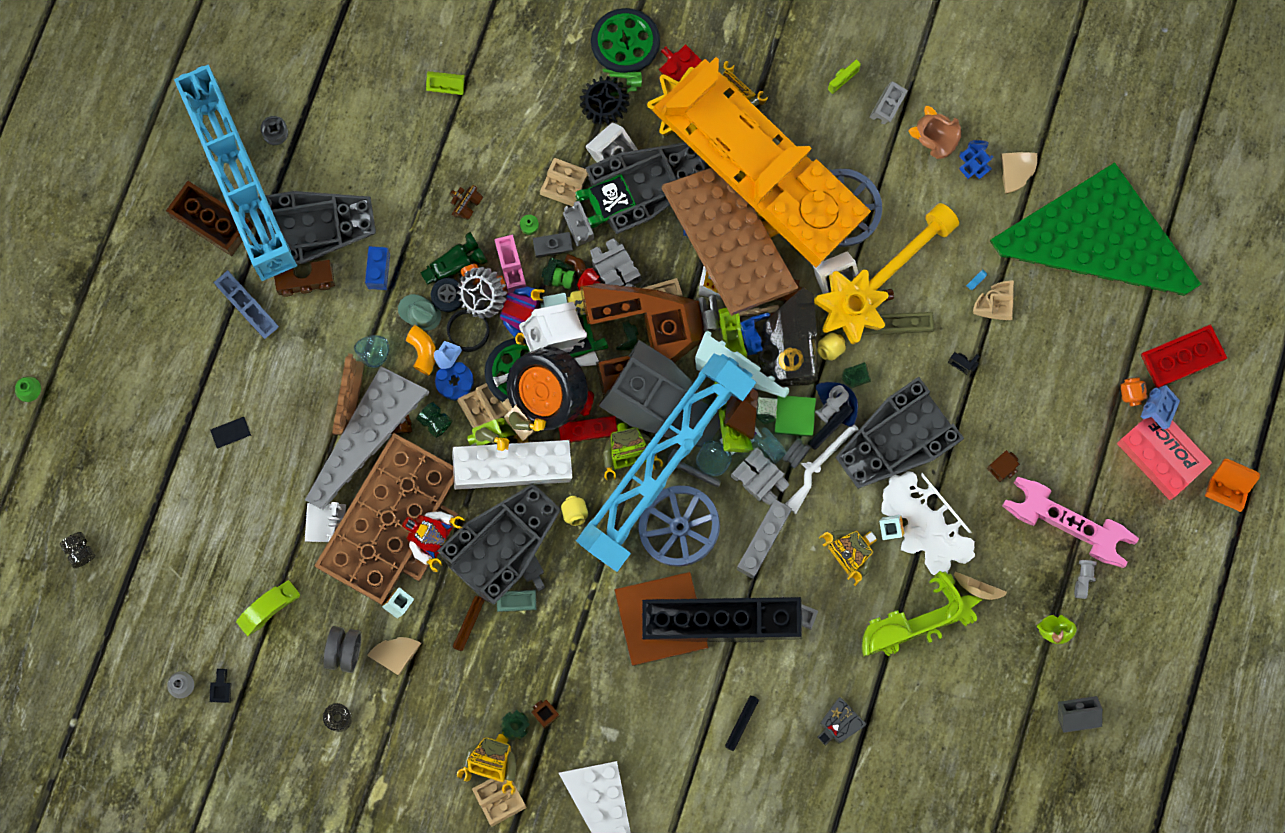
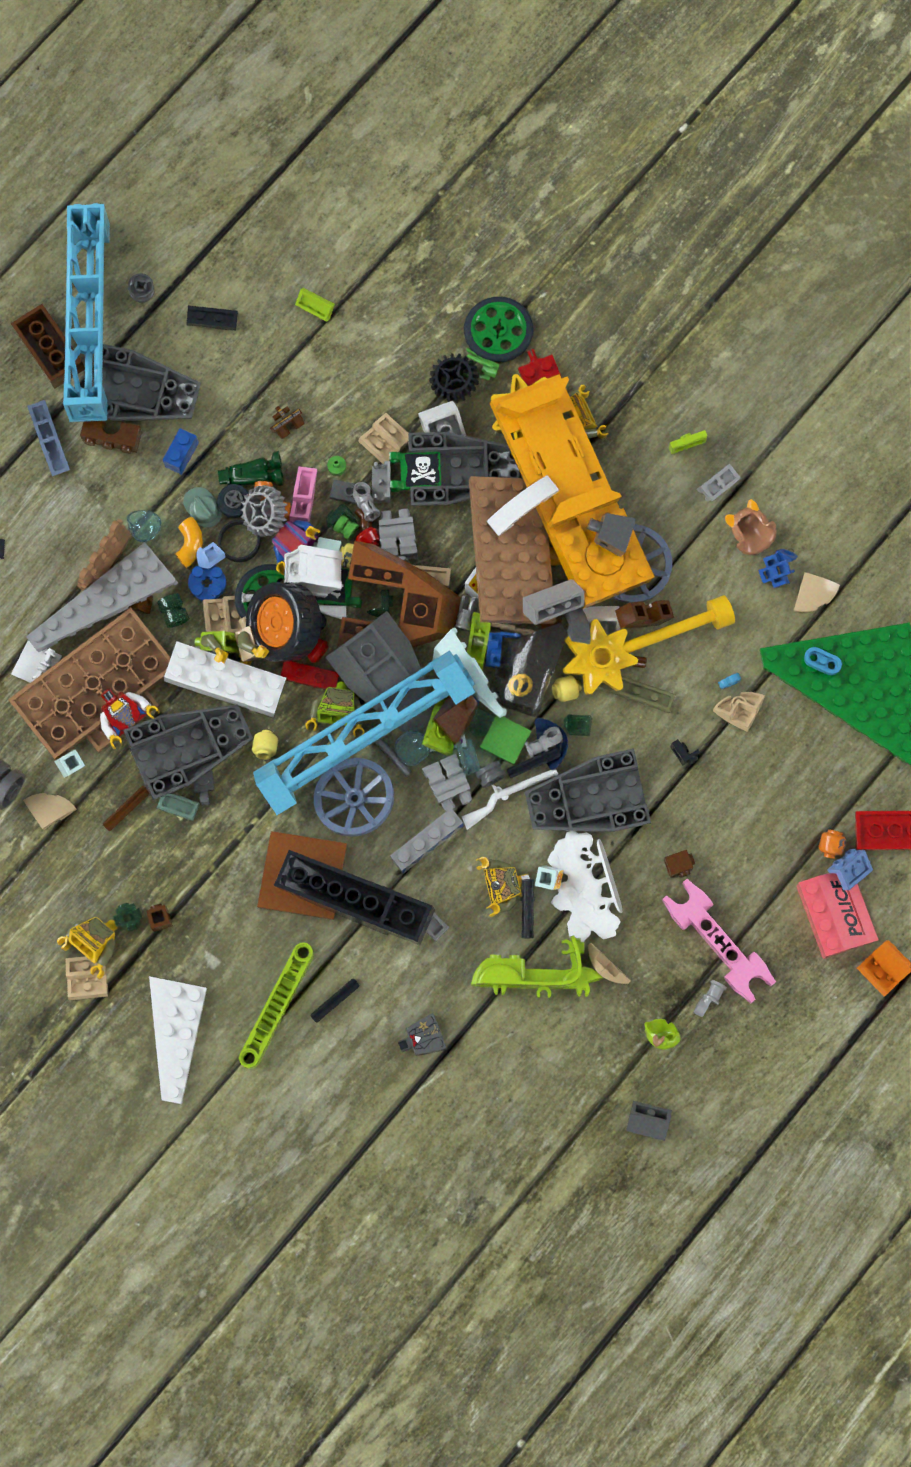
camera: 25 degrees right, 0 degrees up
none -> black hinge [186,305,238,331]
none -> lime gear [239,942,314,1069]
none -> light grey connector [353,482,380,522]
none -> white slope [487,475,559,536]
none -> black pin [520,879,535,939]
none -> light grey brick [523,579,584,625]
none -> dark grey slope [564,608,591,644]
none -> dark grey torso [587,513,636,557]
none -> reddish brown arch [615,600,674,628]
none -> dark azure plate [804,647,842,675]

